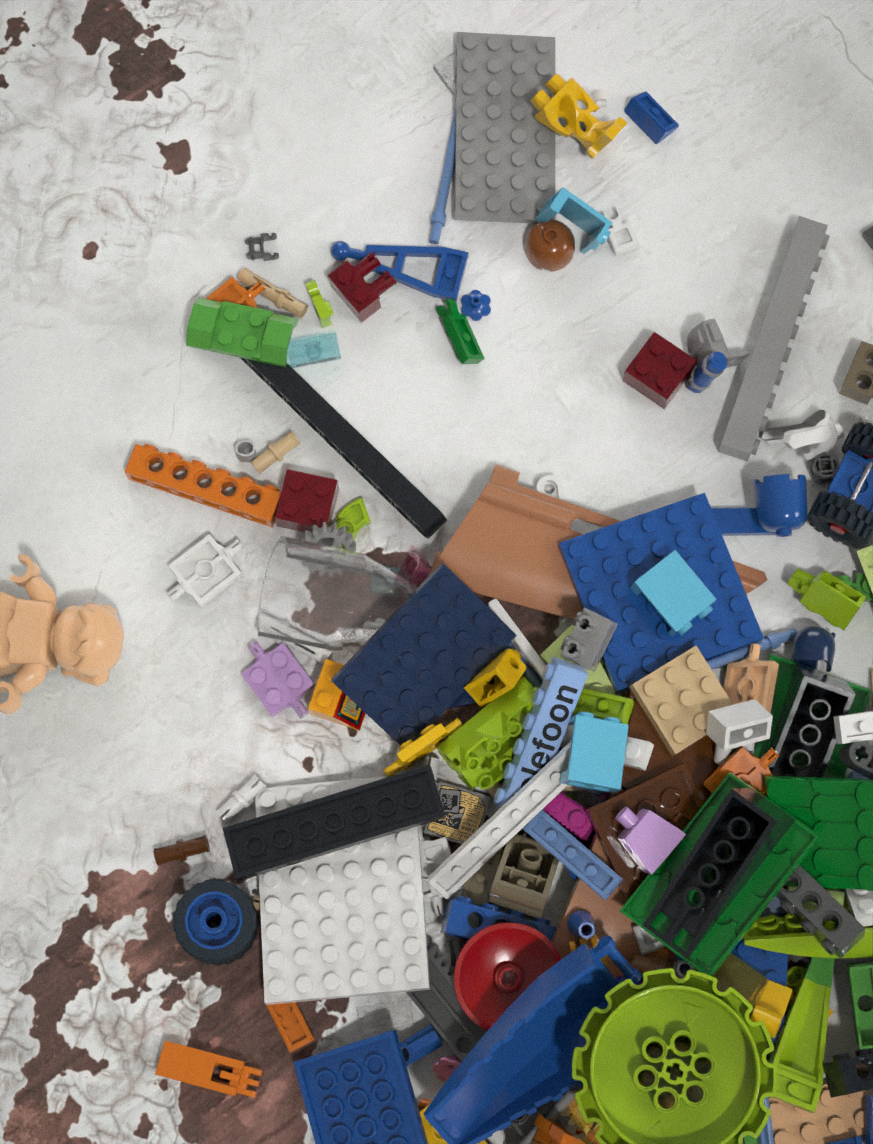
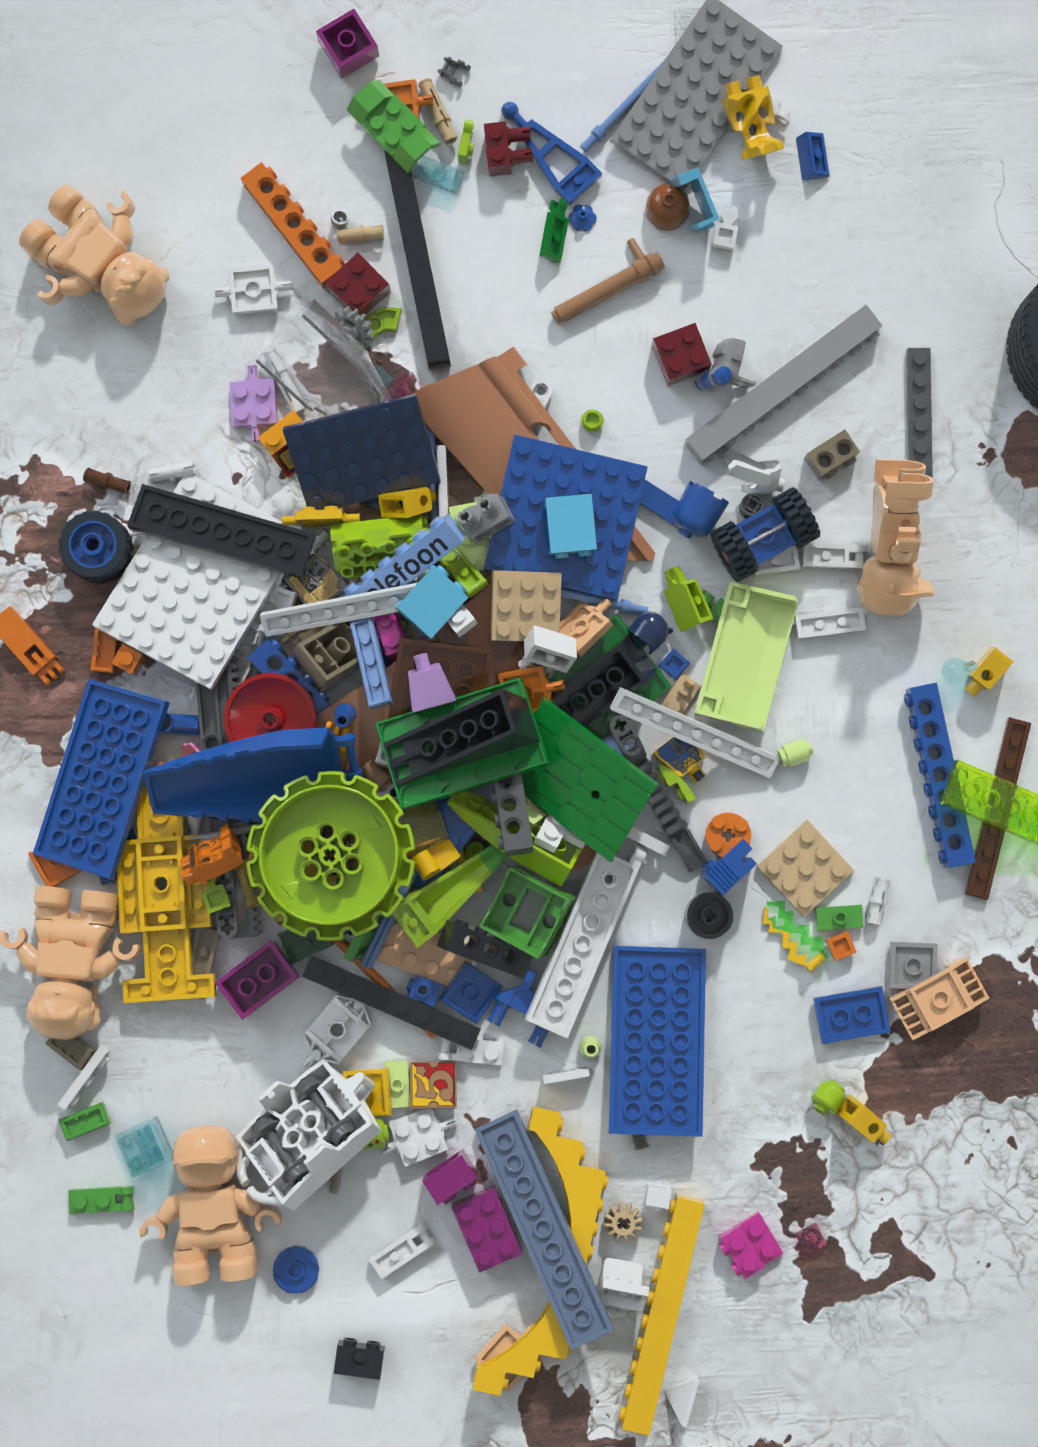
camera: 30 degrees right, 10 degrees up
none -> orange brick [112,644,147,677]
none -> magenta brick [316,9,379,79]
none -> medium nougat cylinder [551,238,665,324]
none -> lime plate [581,409,604,432]
none -> blue tile [658,648,690,681]

